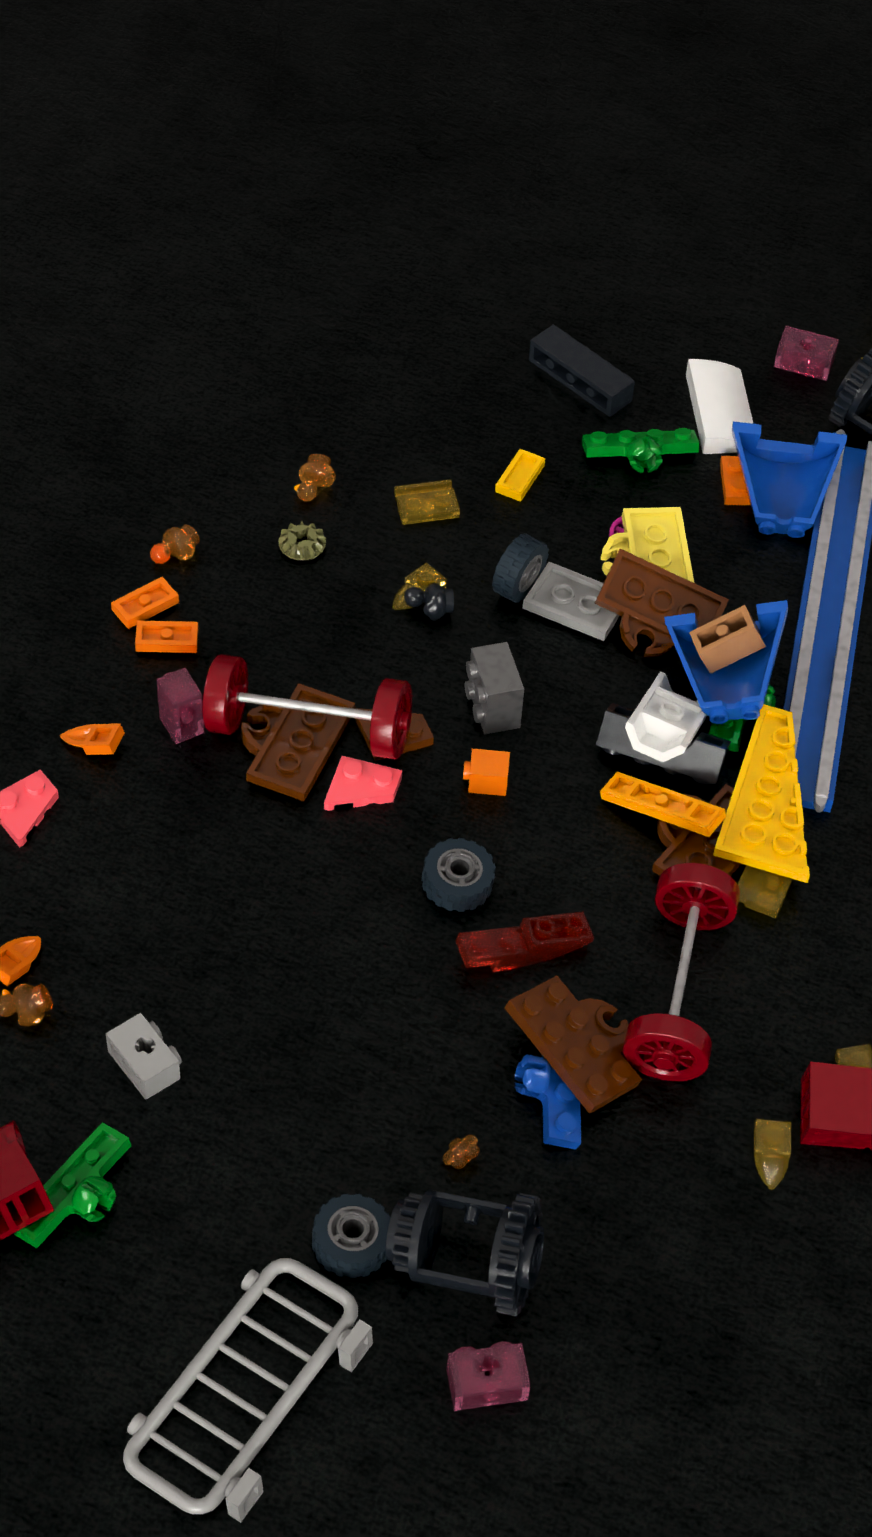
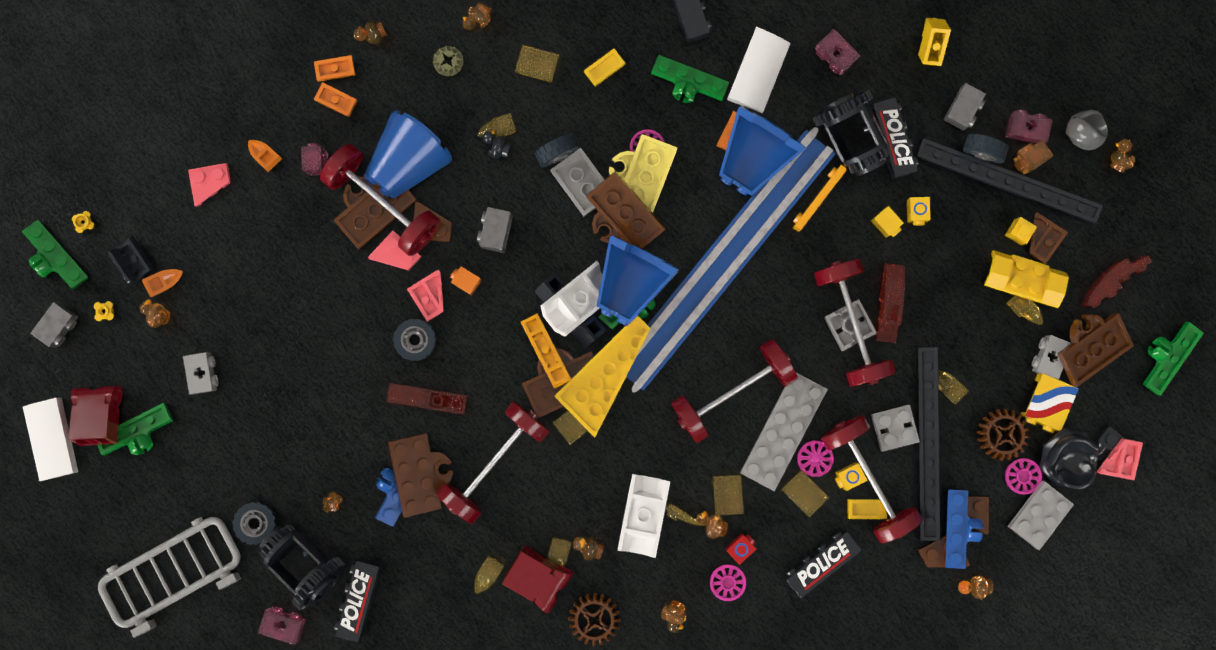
camera: 30 degrees right, 35 degrees up
medium nougat brick [689,605,766,674] -> none
none -> black brick [334,559,382,643]
none -> blue cone [364,110,452,199]
none -> coral wing [407,270,444,322]

